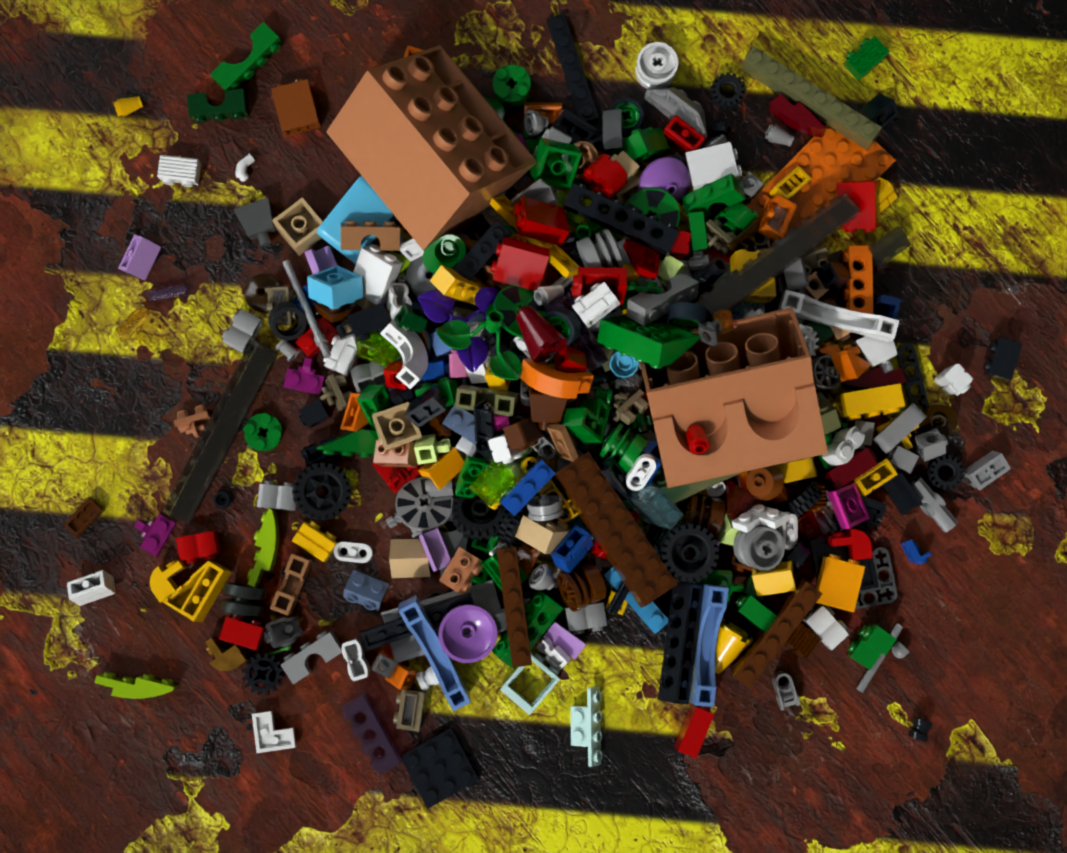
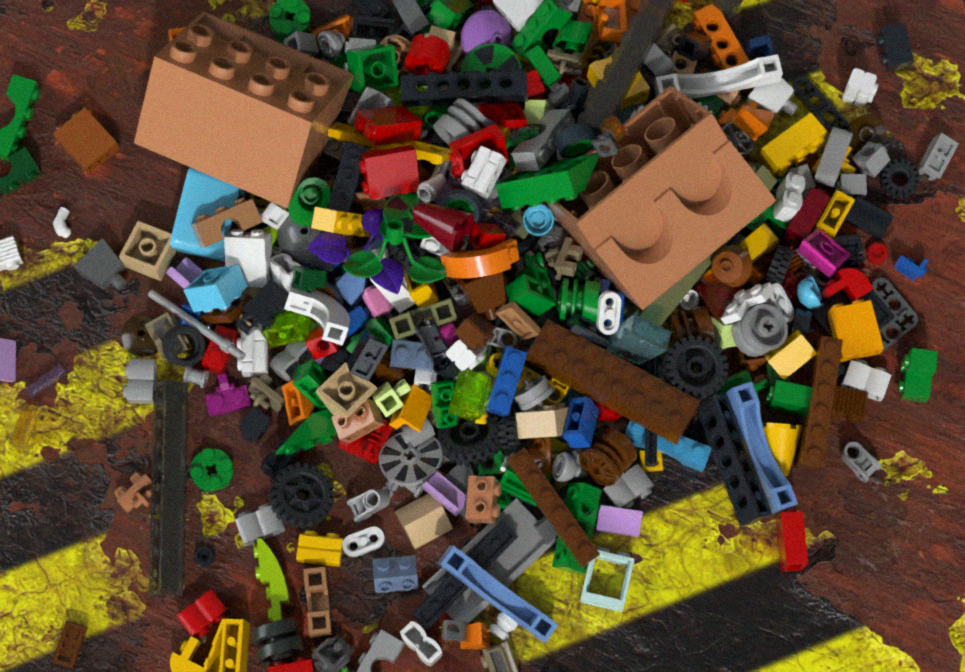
camera: 30 degrees left, 10 degrees down
magenta hinge [134,514,177,557] -> none
medium lavender dish [438,604,497,663] -> none
white plate [537,637,571,672] -> none
light aqua bracket [570,686,602,767] -> none
red brick [686,424,709,454] -> none
dark red slope [841,367,907,390] -> none
light grey bar [856,623,903,693] -> none
light grey hinge [892,641,909,658] -> none
light grey piece [910,477,958,533] -> none
none -> light grey brick [283,31,319,57]
none -> light grey piece [346,489,390,522]
none -> medium azure hair [797,275,823,309]
none -> red tile [866,242,888,265]

